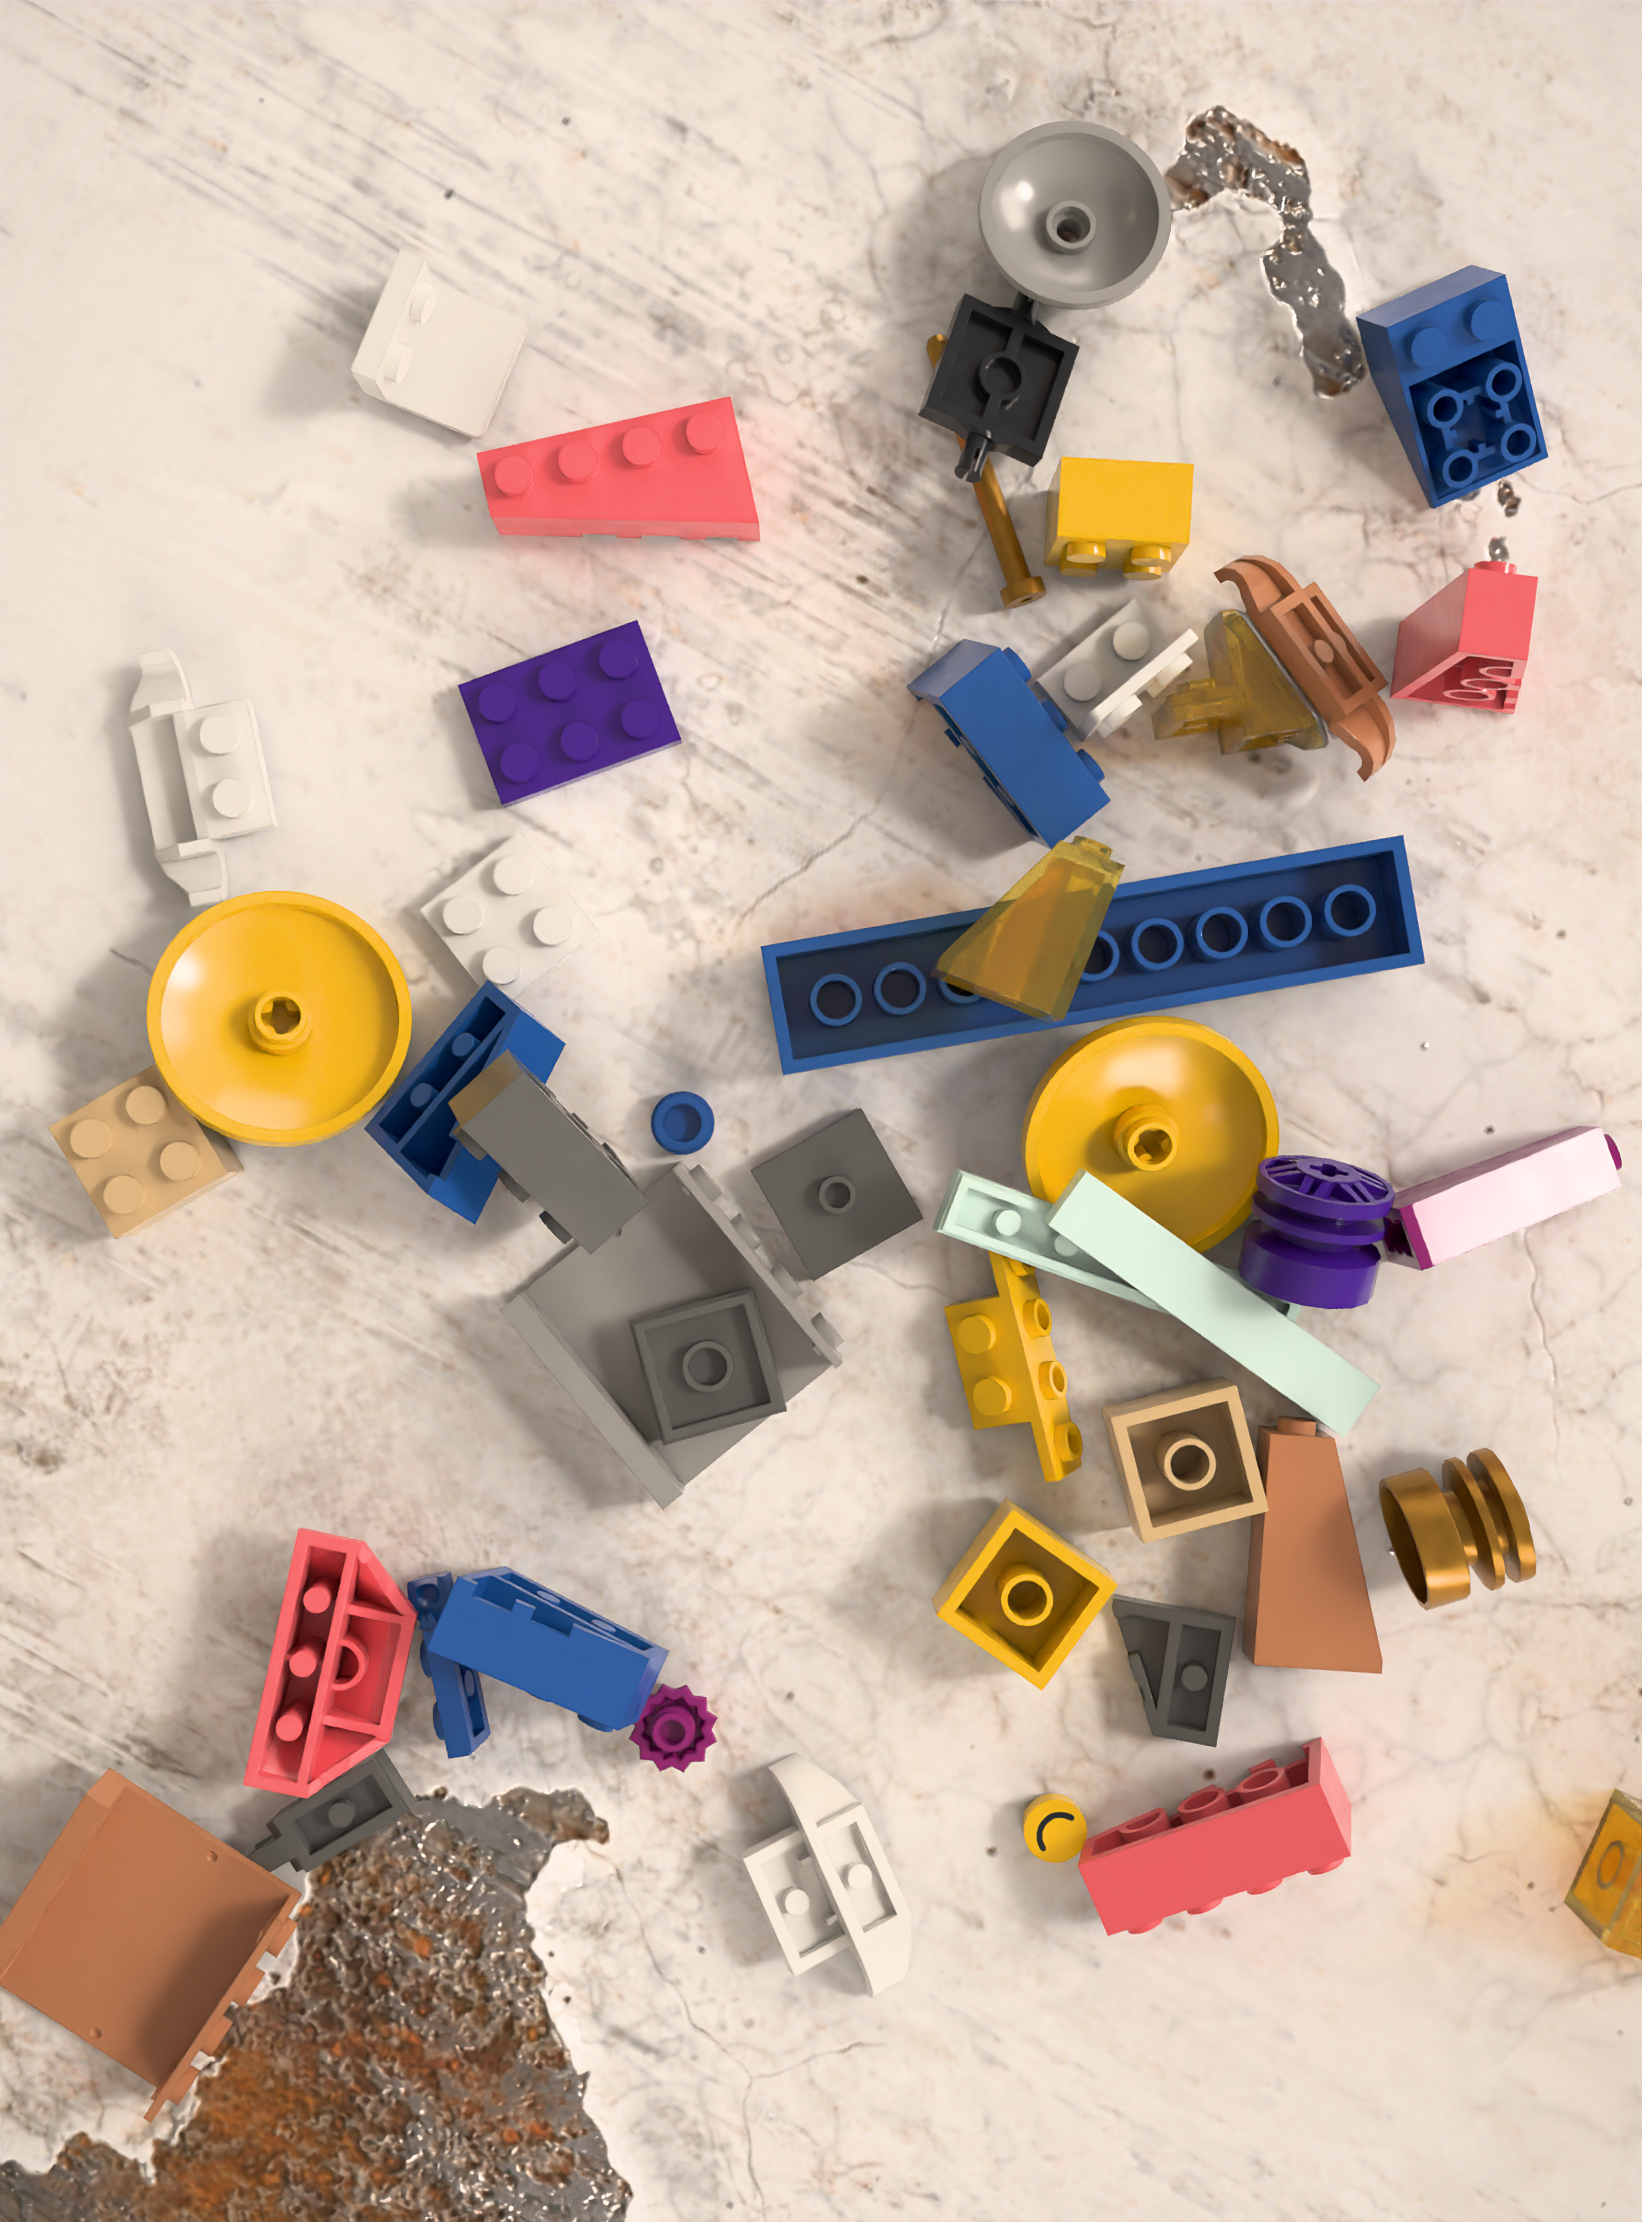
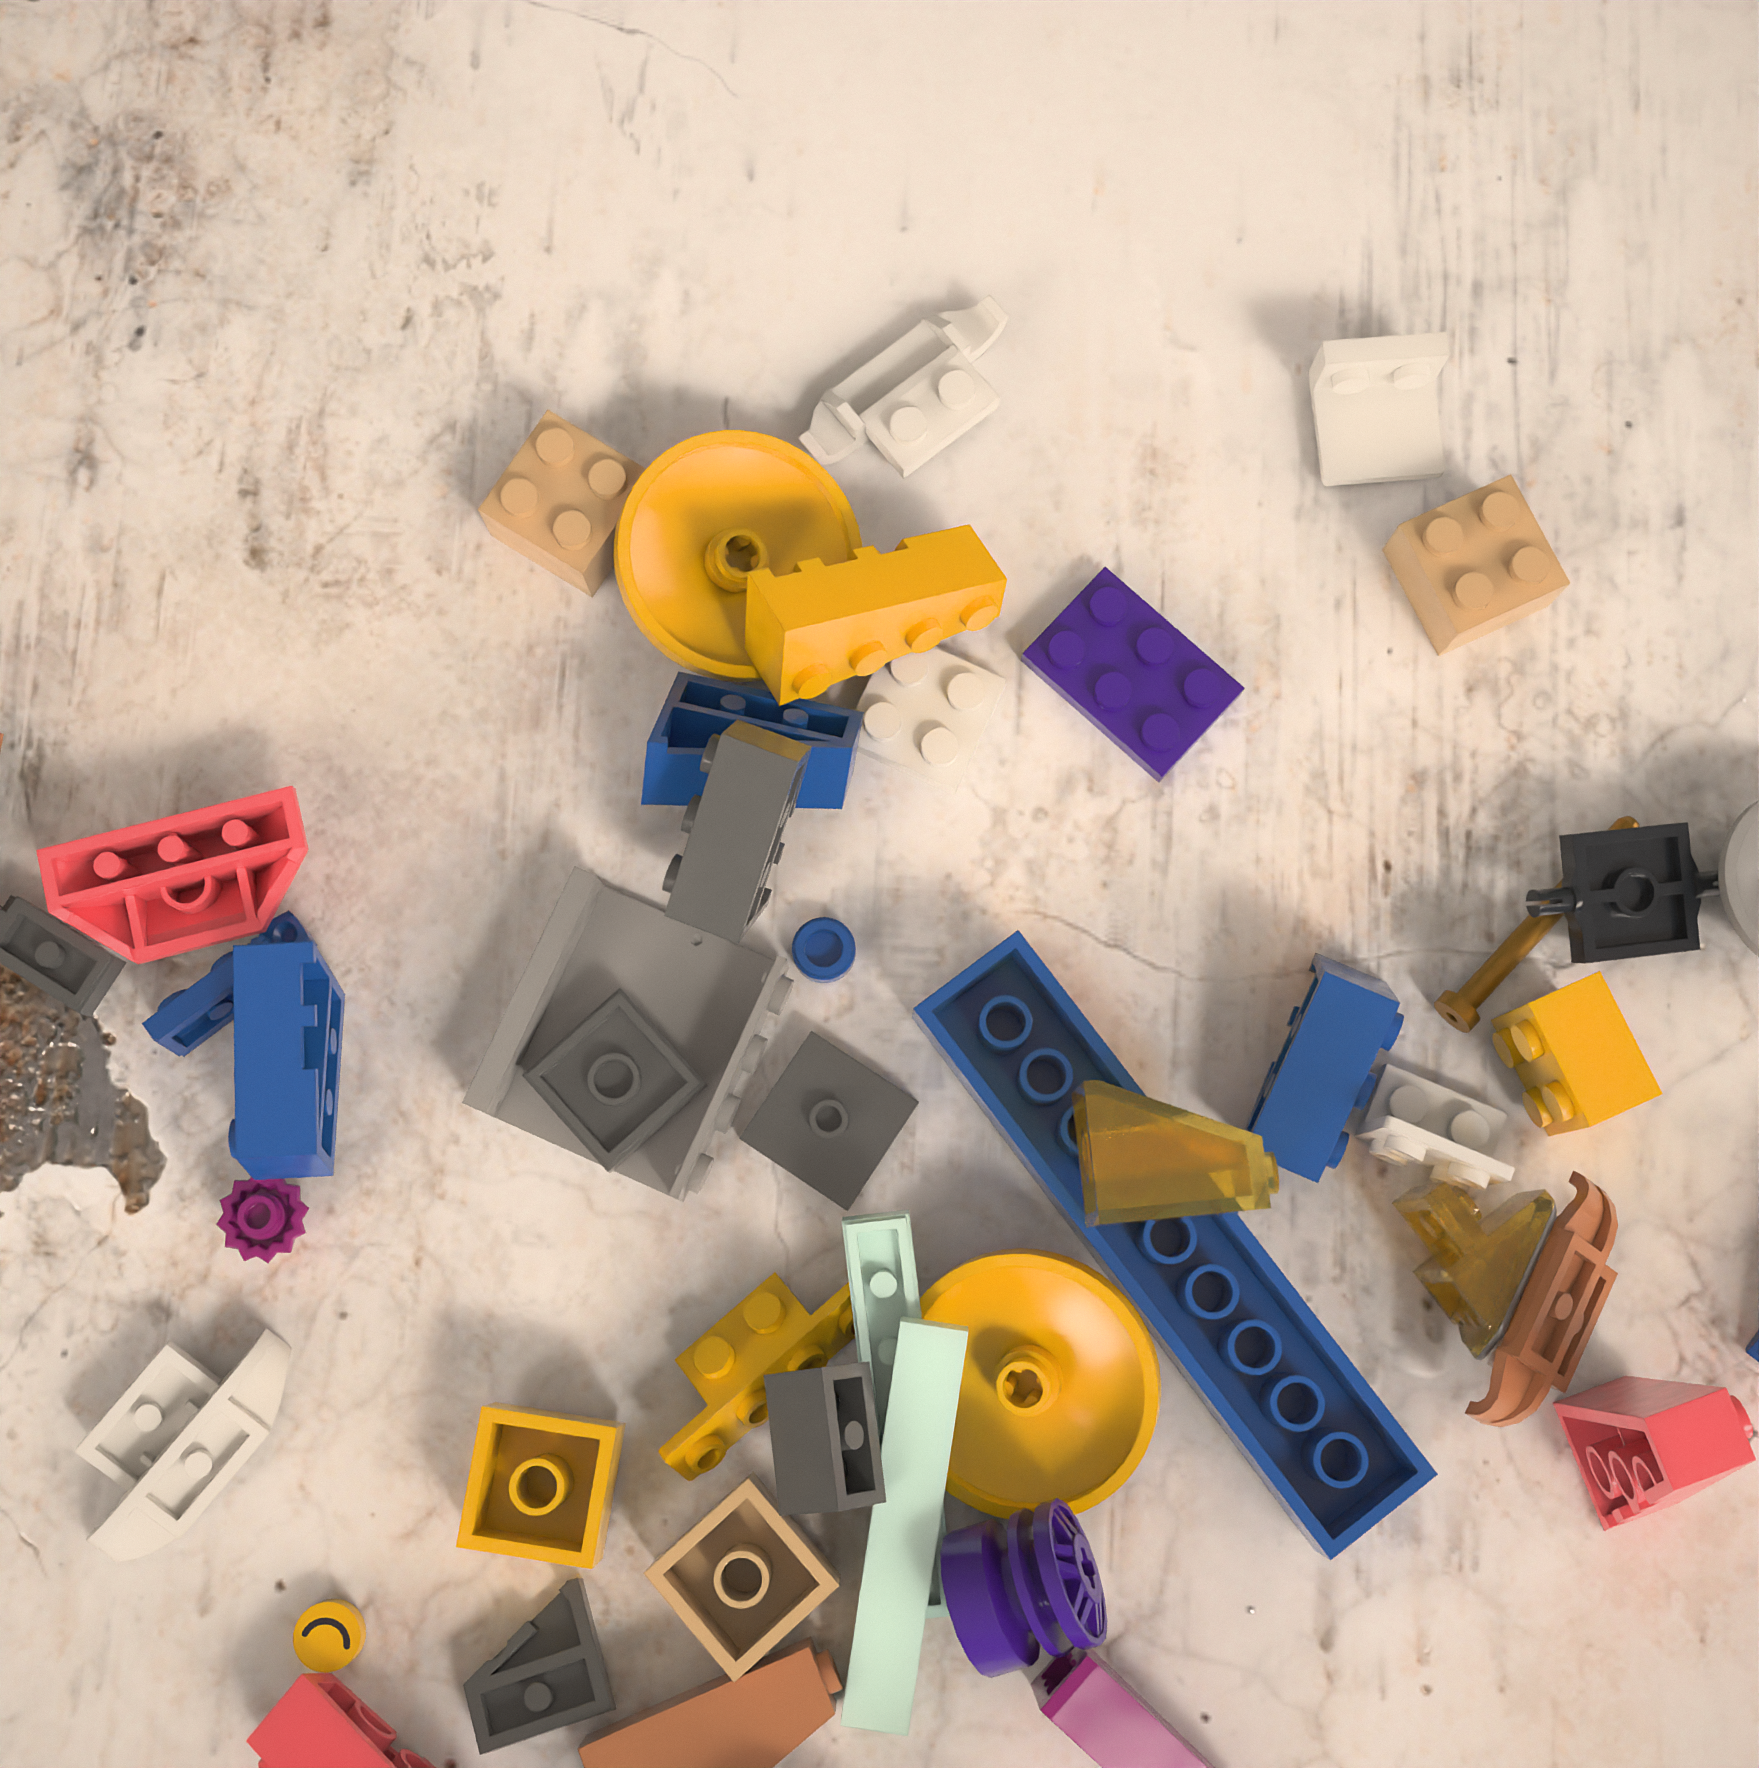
camera: 60 degrees right, 10 degrees down
coral wedge [476,396,760,541] -> none
none -> yellow wedge [745,524,1007,706]
none -> dark grey brick [764,1361,887,1516]
none -> tan brick [1382,474,1570,656]

